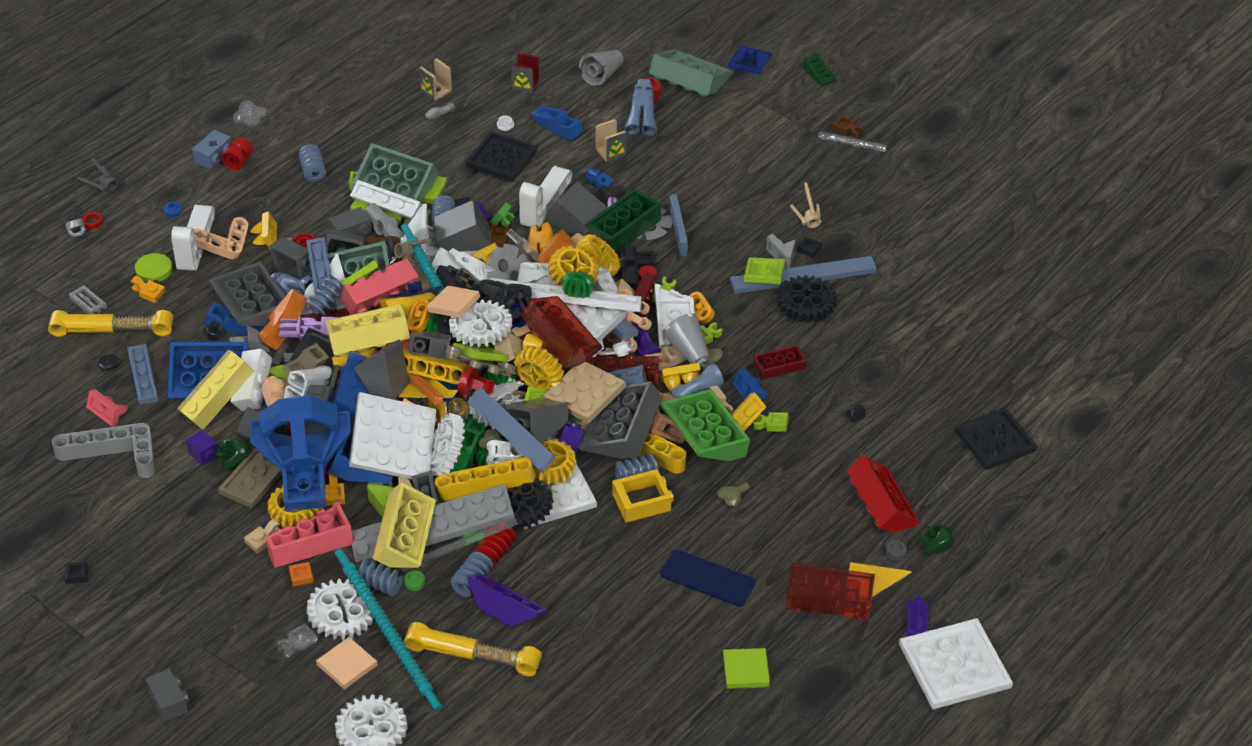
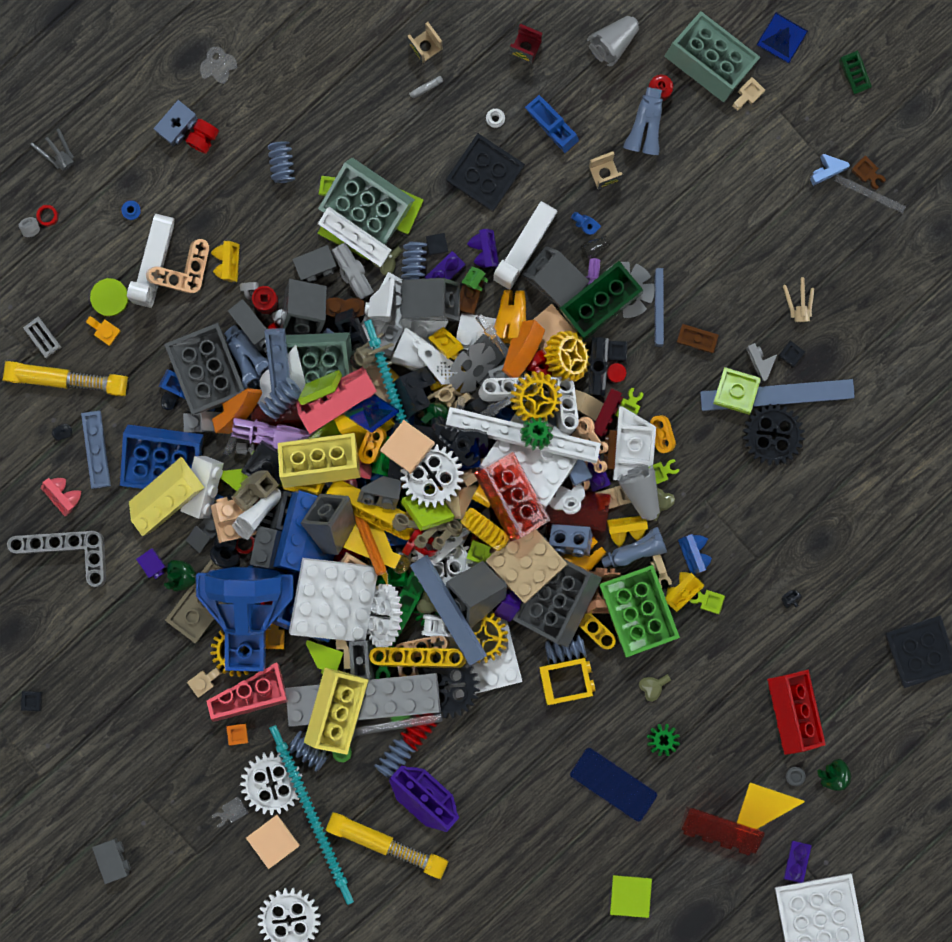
camera: 10 degrees right, 40 degrees up
dark red piece [753,345,806,380] -> none
none -> dark purple tile [467,229,499,269]
none -> reddish brown plate [603,430,617,470]
none -> green gear [647,724,680,756]
none -> reddish brown plate [676,324,719,354]
none -> tan plate [732,77,765,111]
none -> light blue slope [810,154,850,186]

